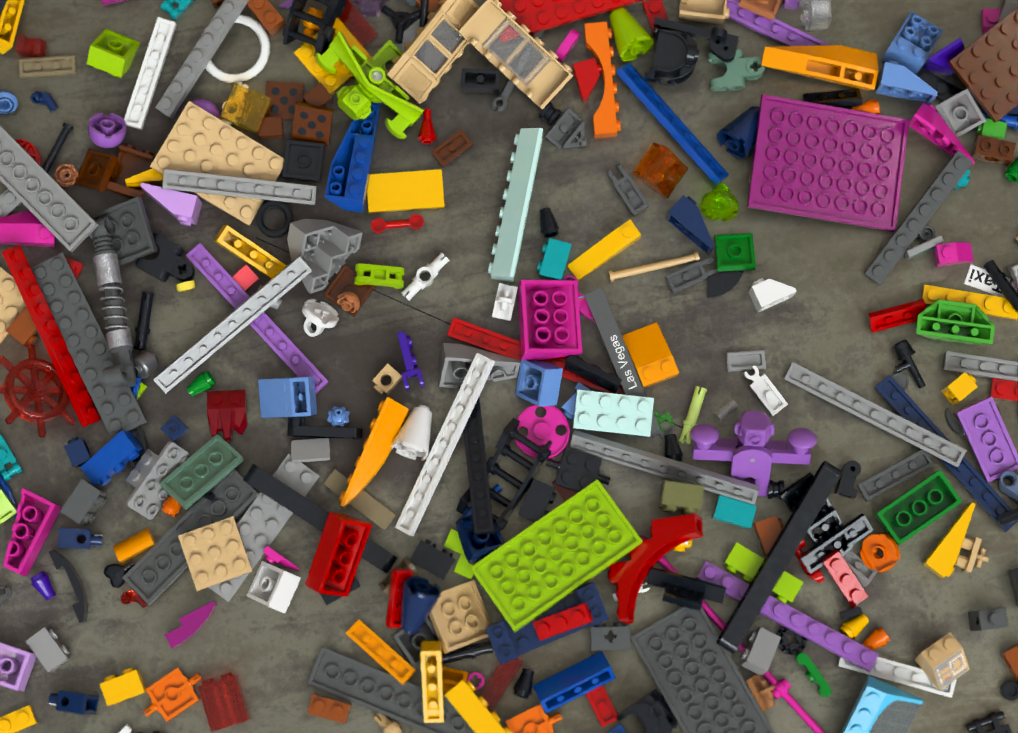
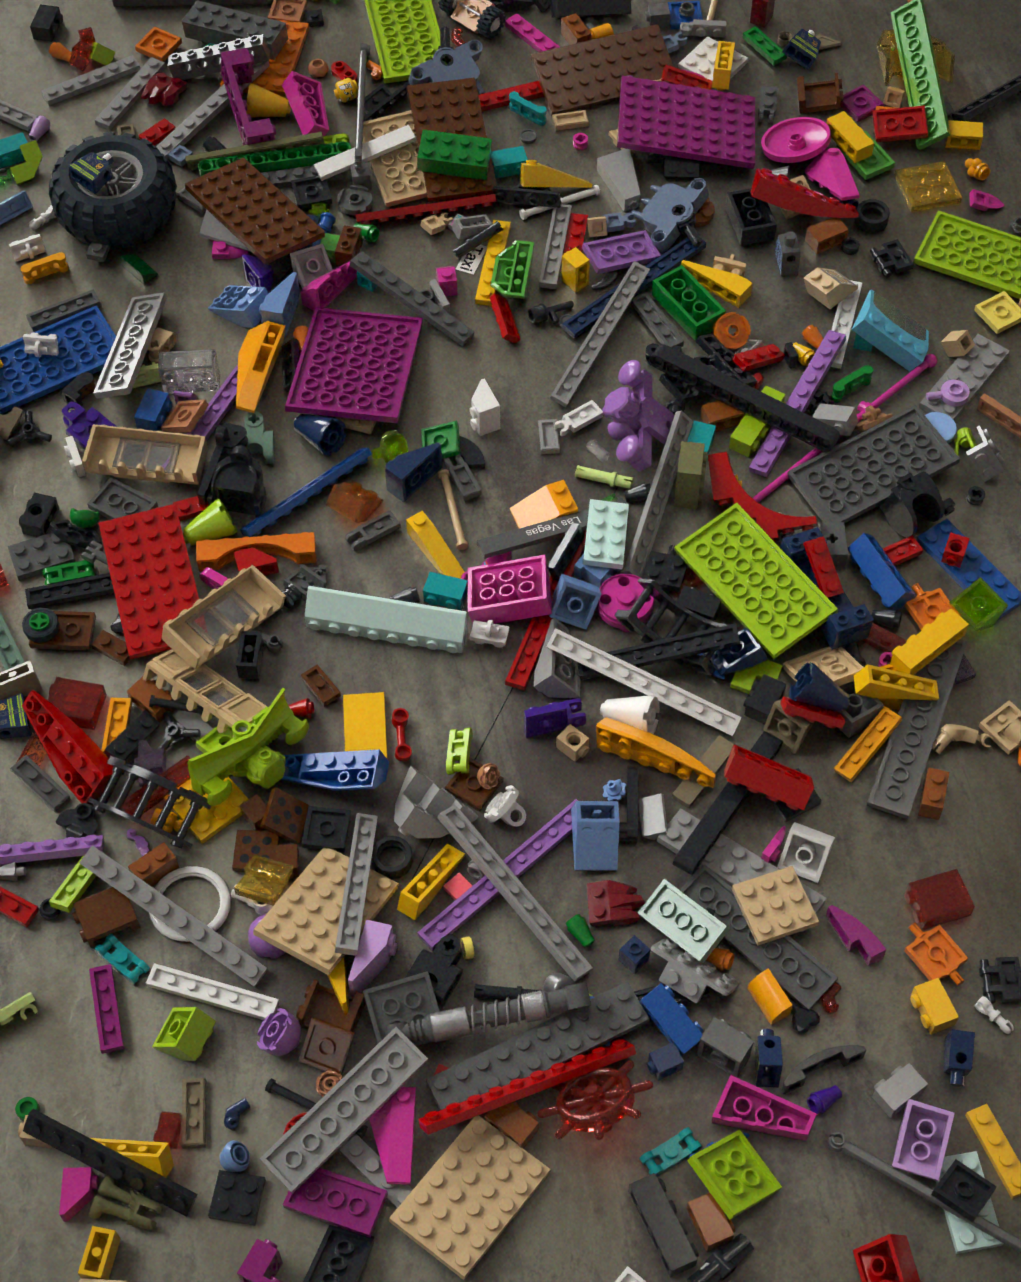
camera: 90 degrees left, 25 degrees down
white pin [401,252,450,301] -> none
black bracket [647,567,726,611] -> none

